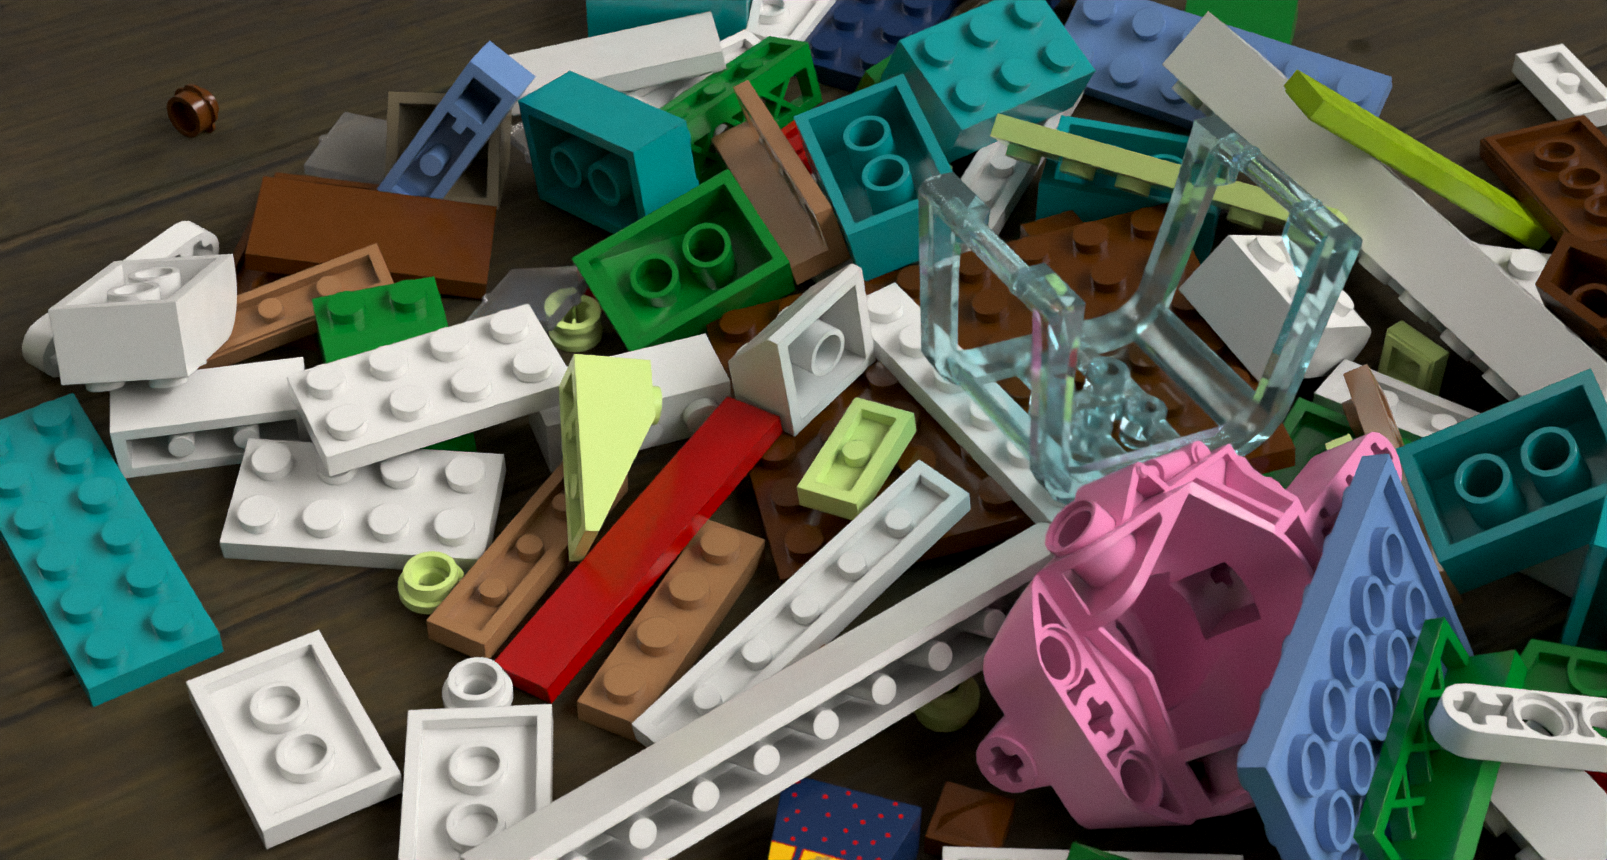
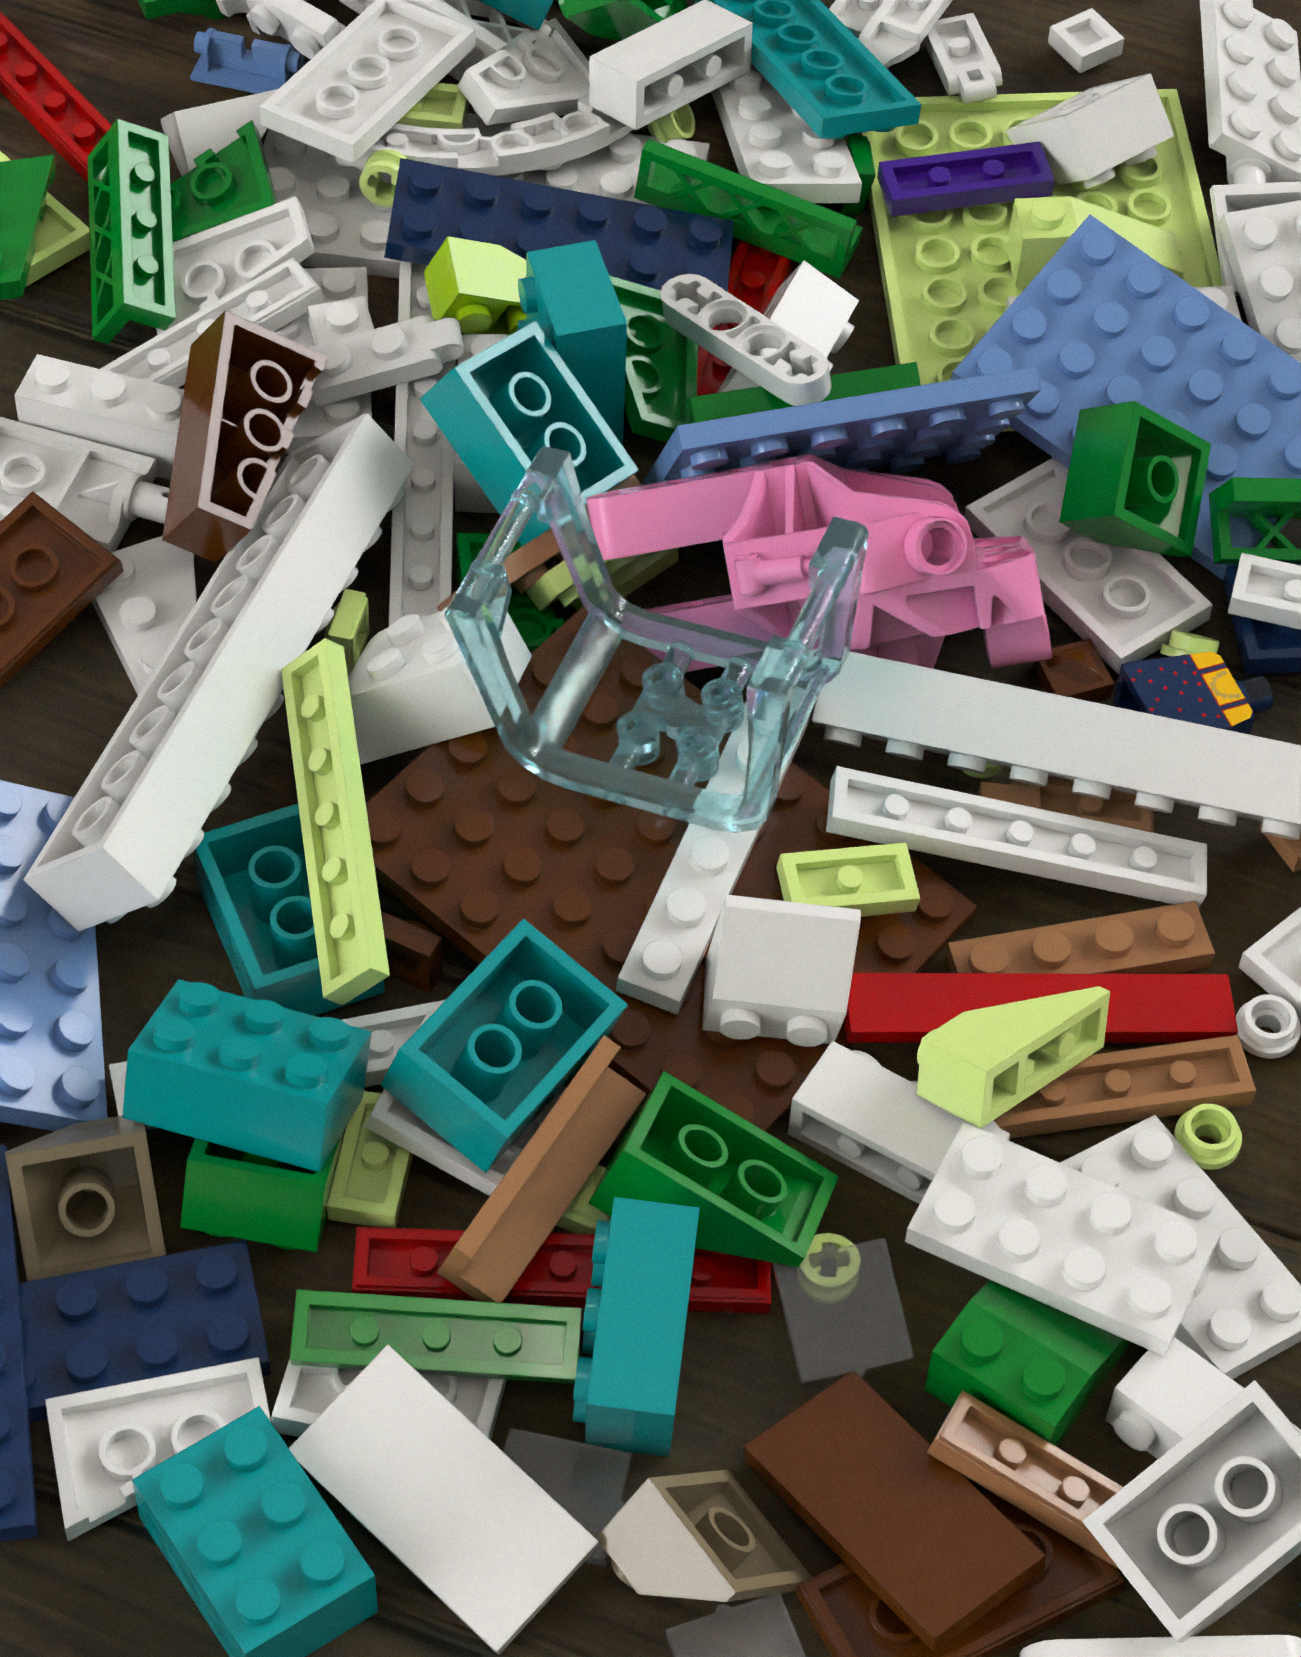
camera: 130 degrees left, 10 degrees up
medium blue slope [377,41,536,199] -> none
lime tile [1284,69,1551,251] -> none

